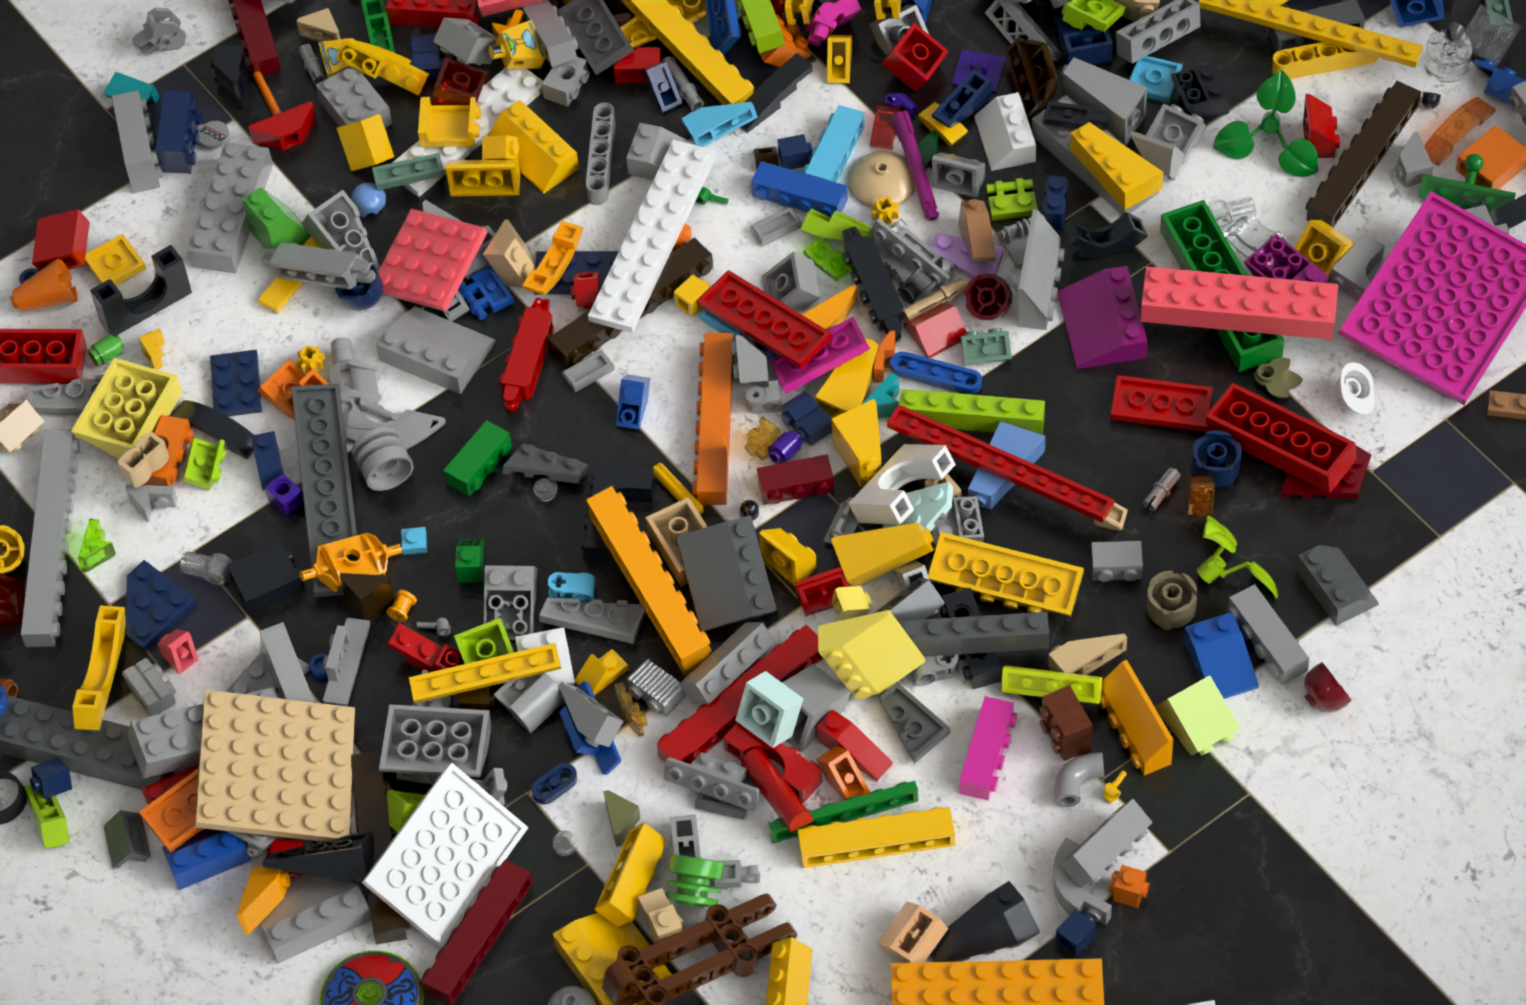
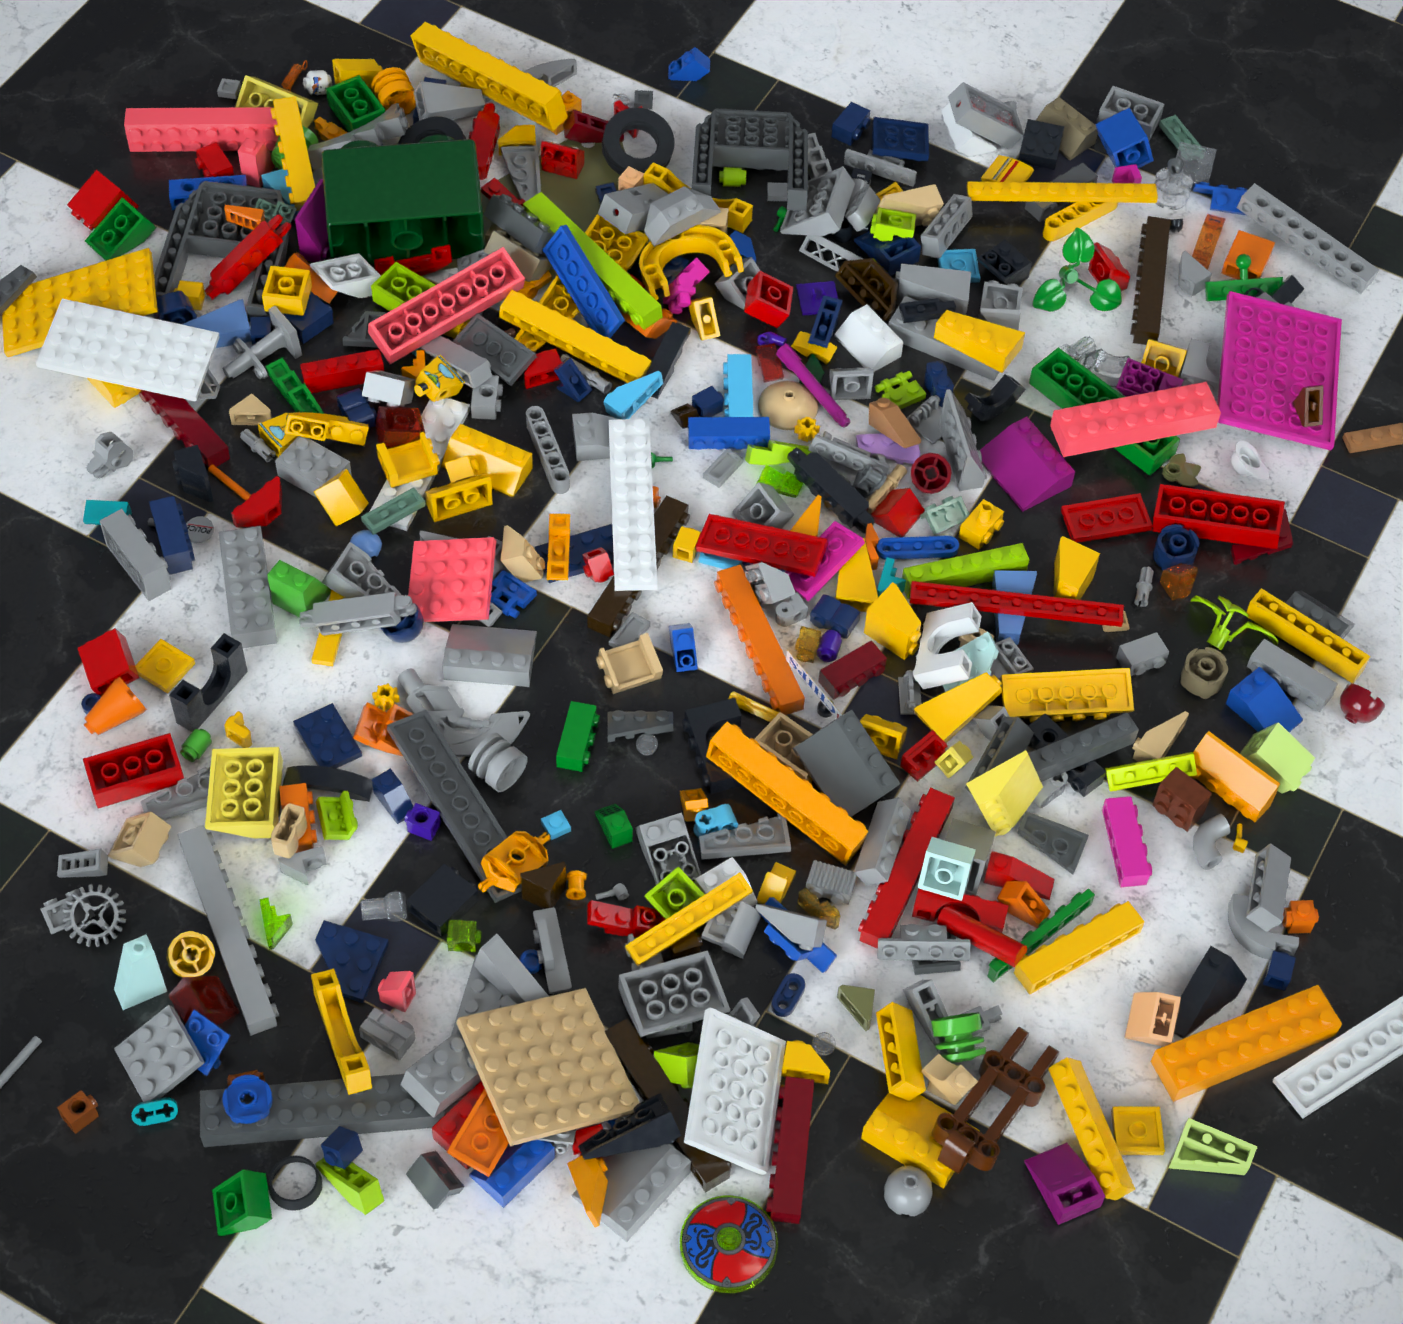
camera: 30 degrees left, 0 degrees up
red hinge [499,298,554,412] -> none
none -> clear neon green brick [447,920,481,952]
none -> tan panel [596,633,663,694]
none -> light orange slope [680,788,708,822]
none -> yellow slope [781,1040,830,1084]
none -> yellow brick [958,499,1004,550]
none -> yellow slope [1054,536,1100,600]
none -> dark pink panel [1112,164,1142,184]
none -> yellow brick [1246,588,1370,684]
none -> reddish brown slope [1293,385,1324,427]

